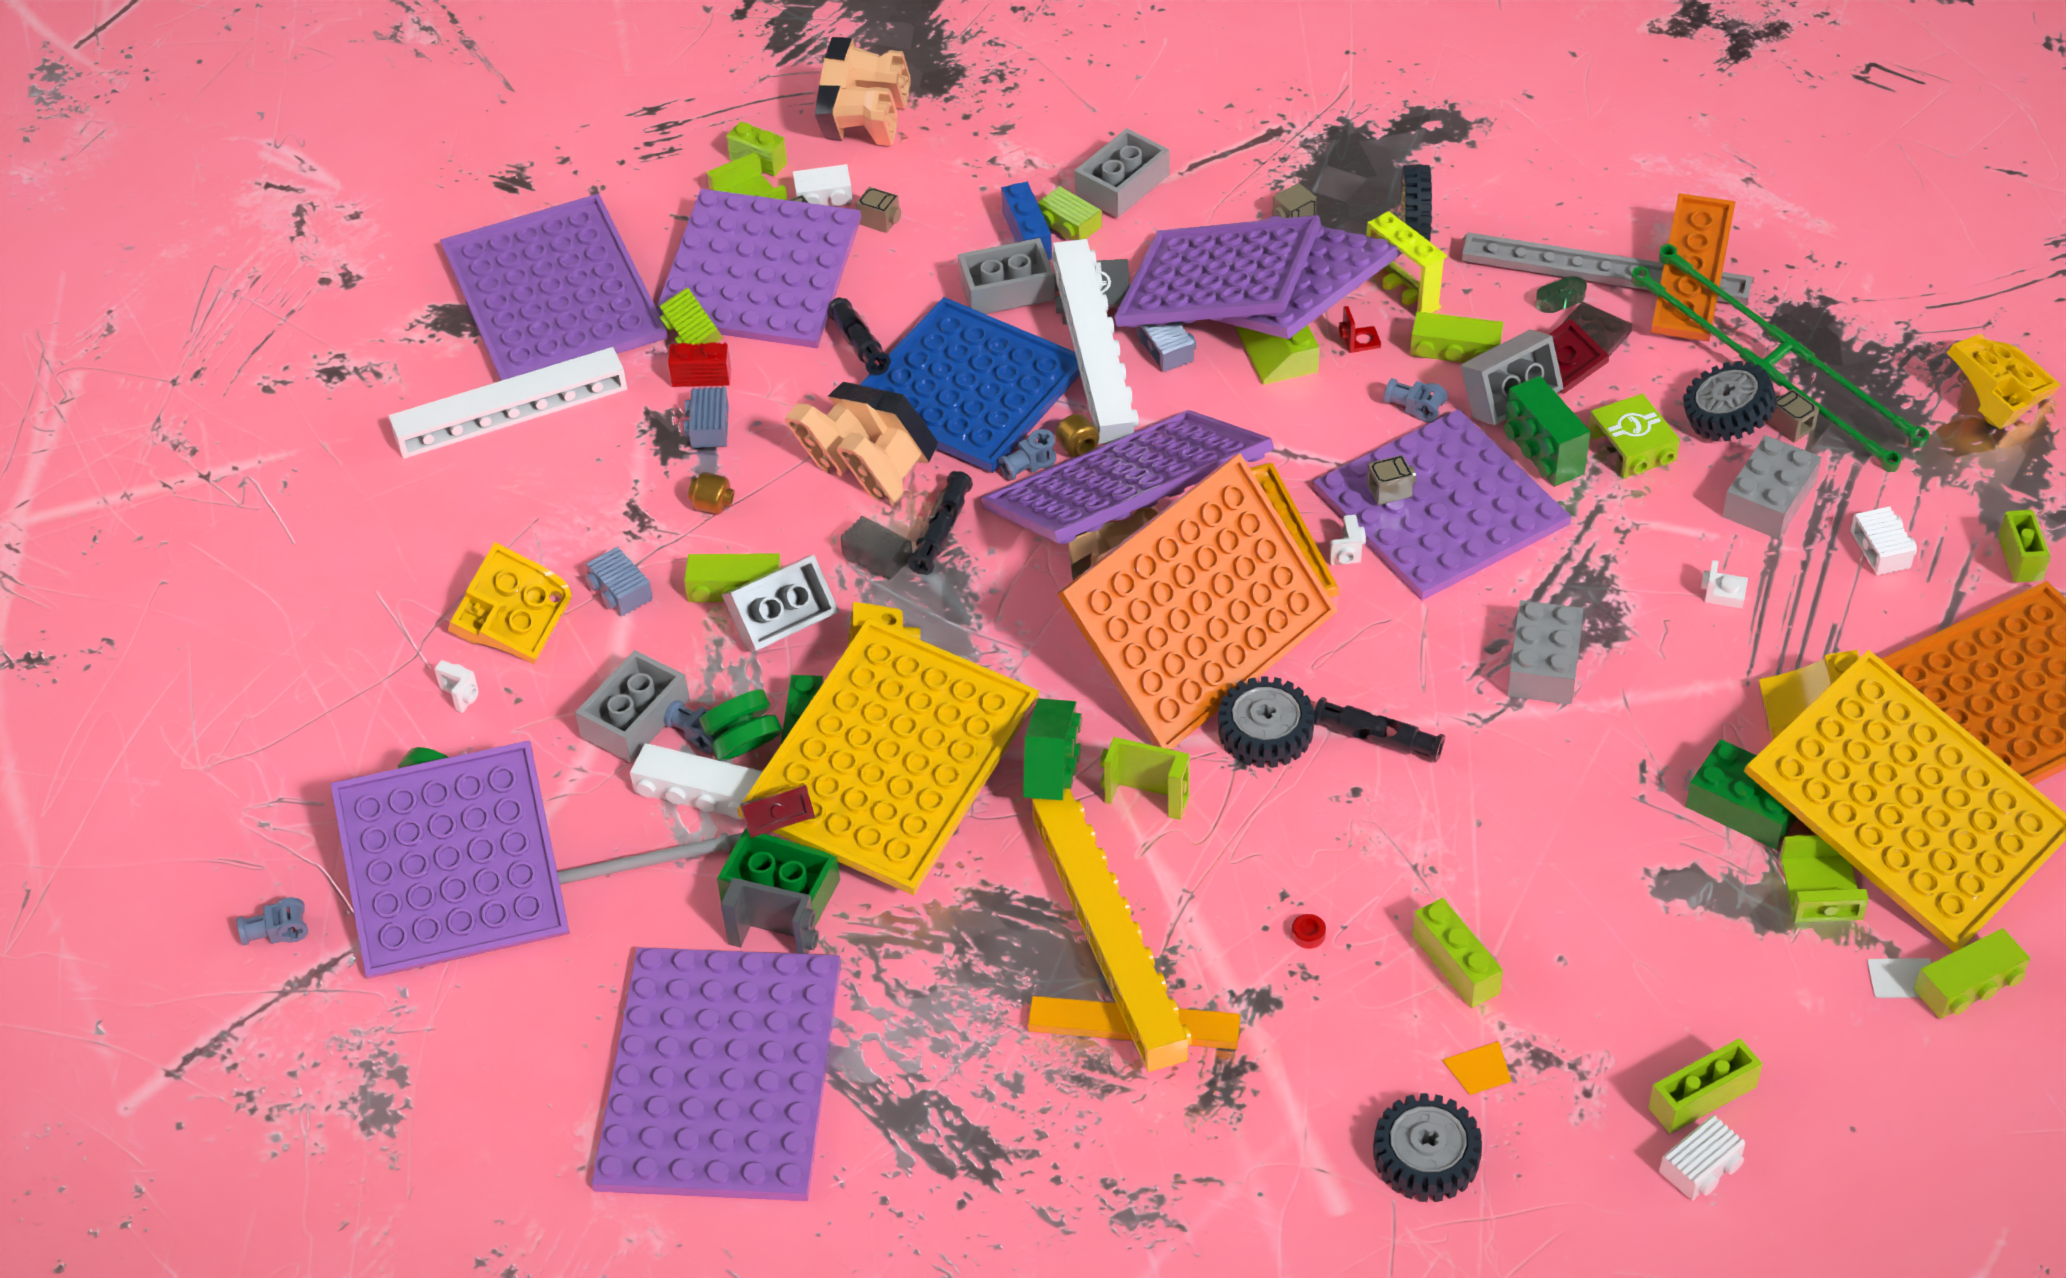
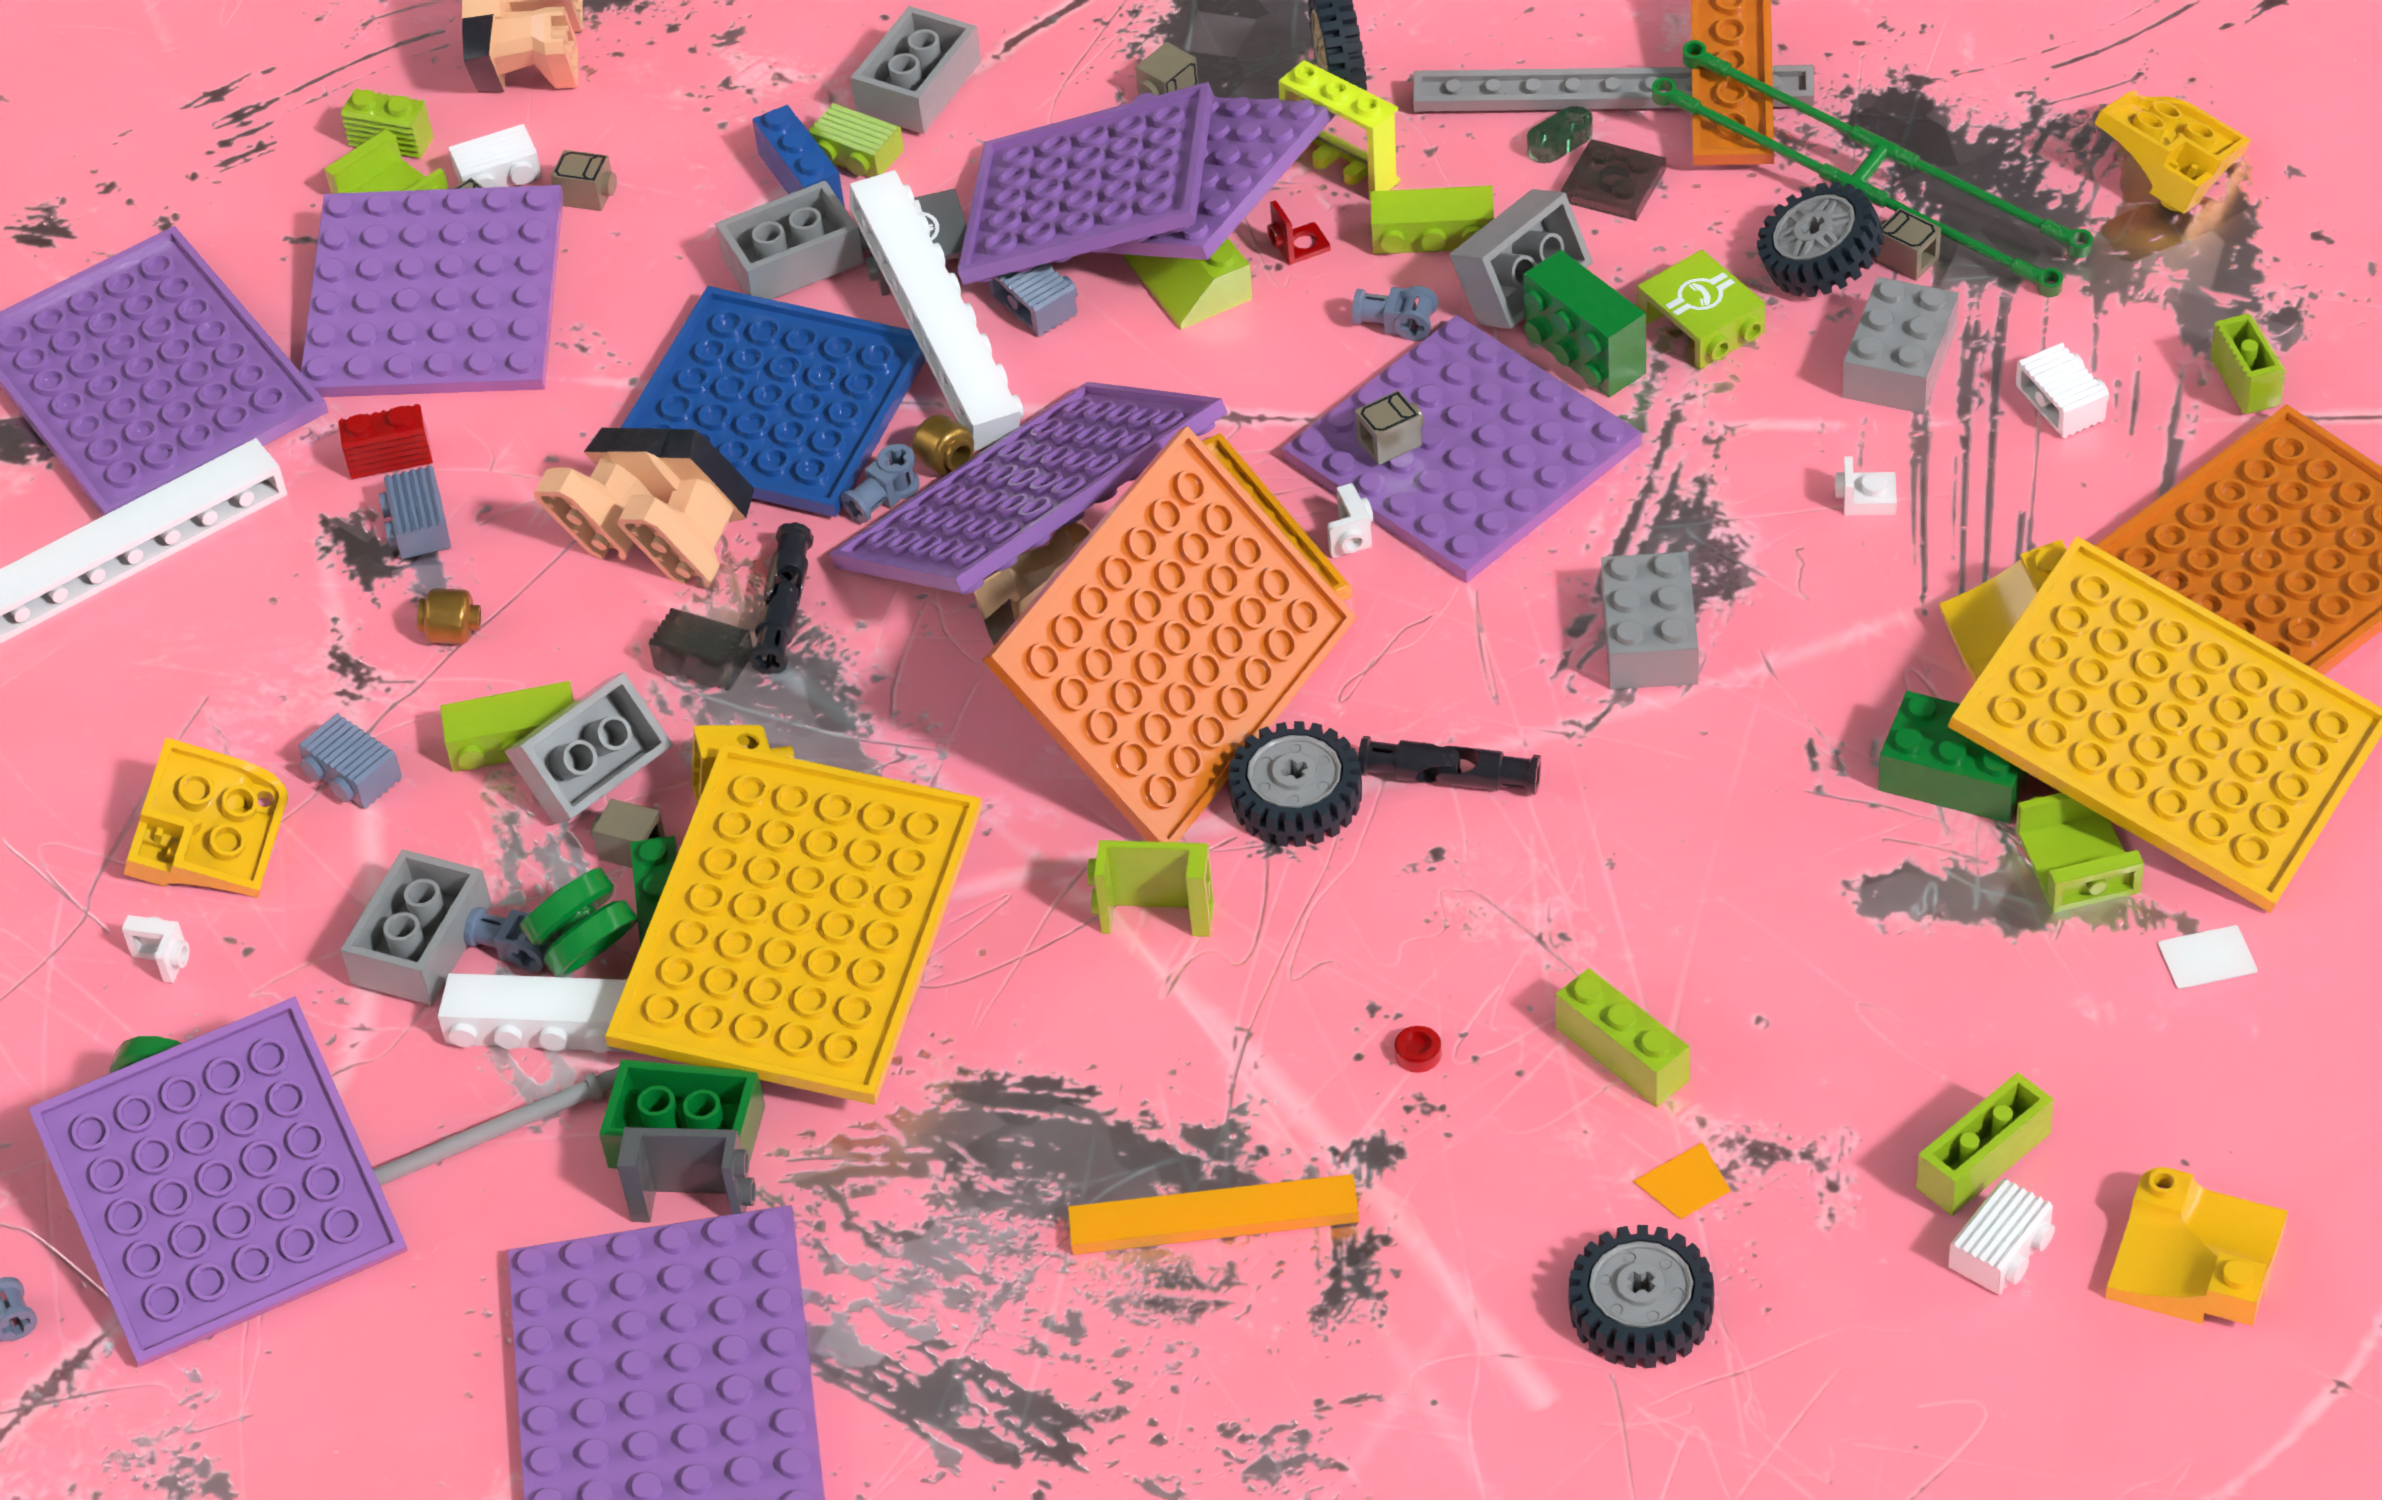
camera: 10 degrees left, 0 degrees up
lime brick [659,287,723,345] -> none
dark red plate [740,783,815,838] -> none
black piece [828,297,891,375] -> none
green brick [1023,698,1082,800] -> none
yellow brick [1032,789,1192,1072] -> none
dark red plate [1548,318,1609,394] -> none
lime brick [1913,928,2031,1020] -> none
none -> dark tan brick [591,798,666,868]
none -> yellow slope [2105,1167,2288,1326]

